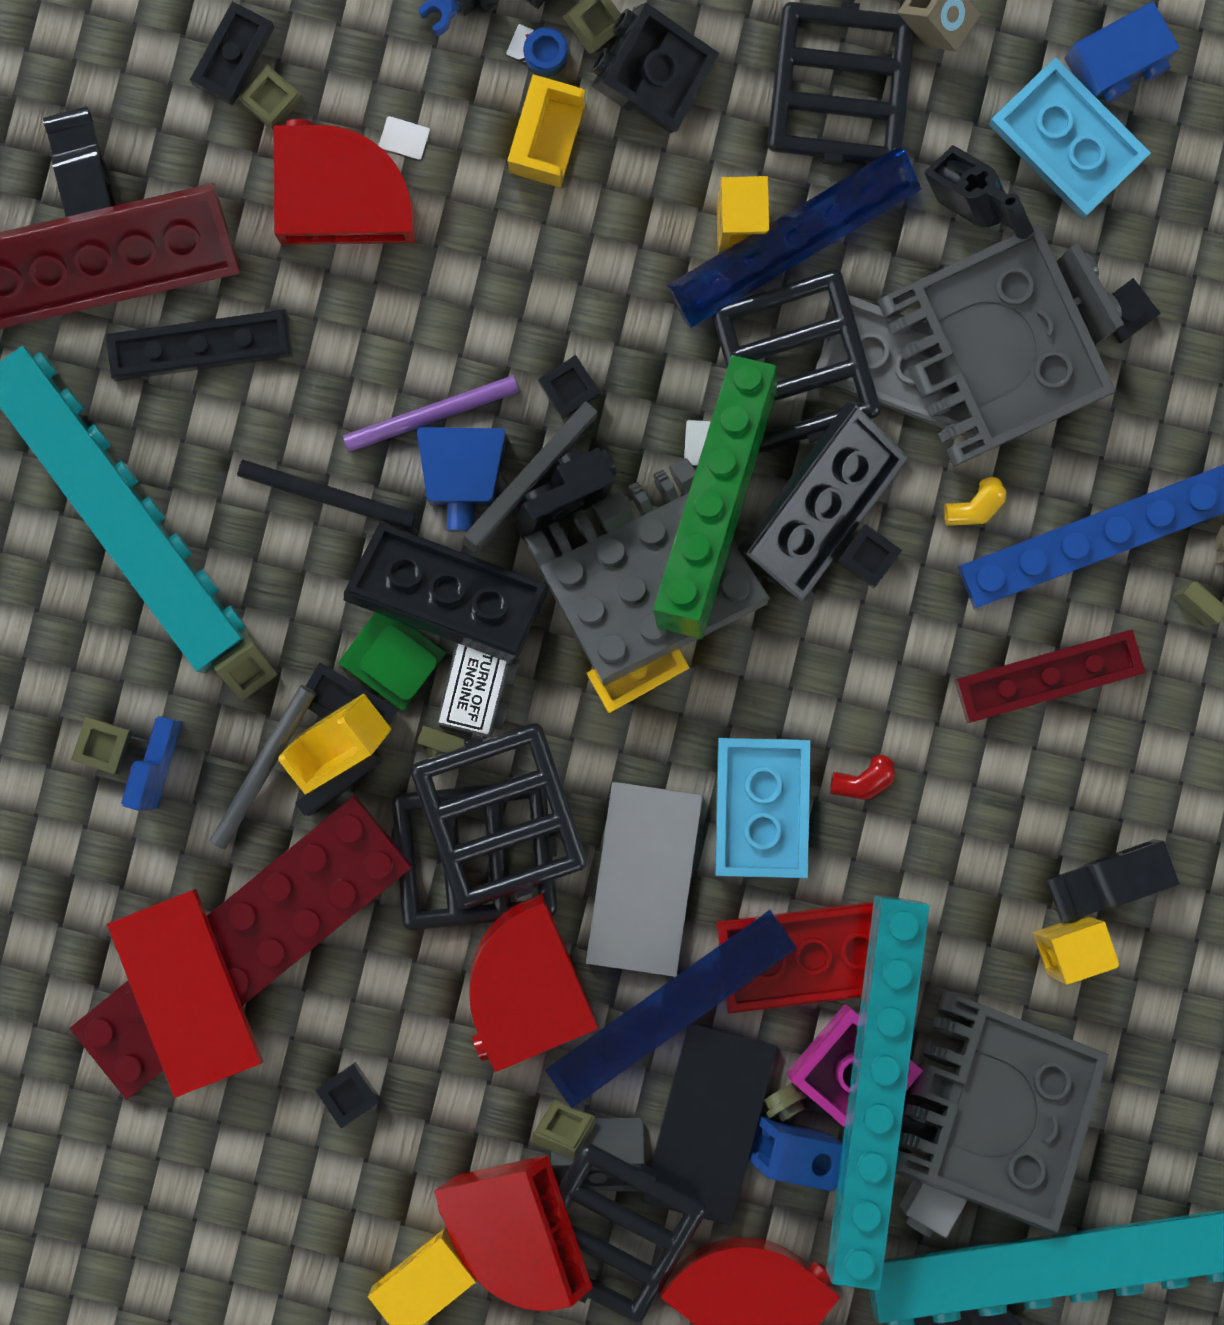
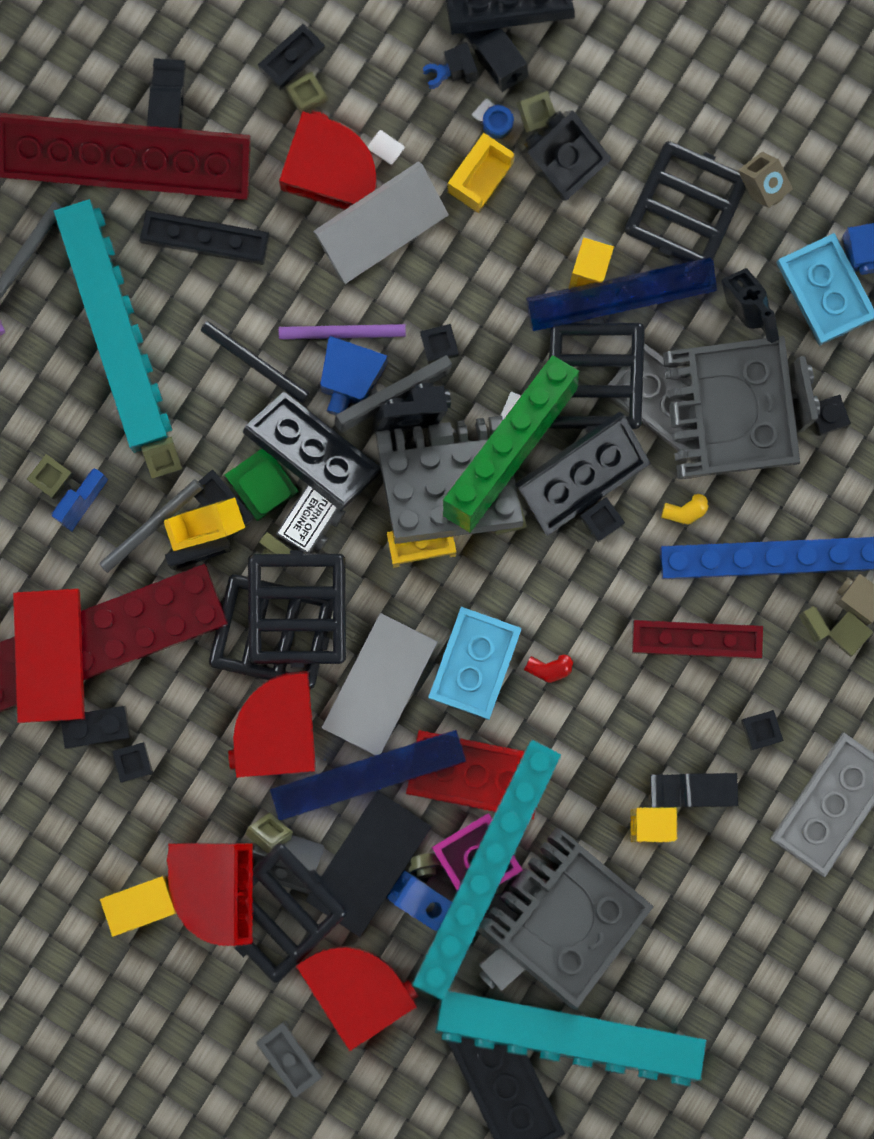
camera: 20 degrees right, 5 degrees down
none -> black plate [61,706,131,749]
none -> light grey tile [313,161,449,284]
none -> black plate [741,710,783,751]

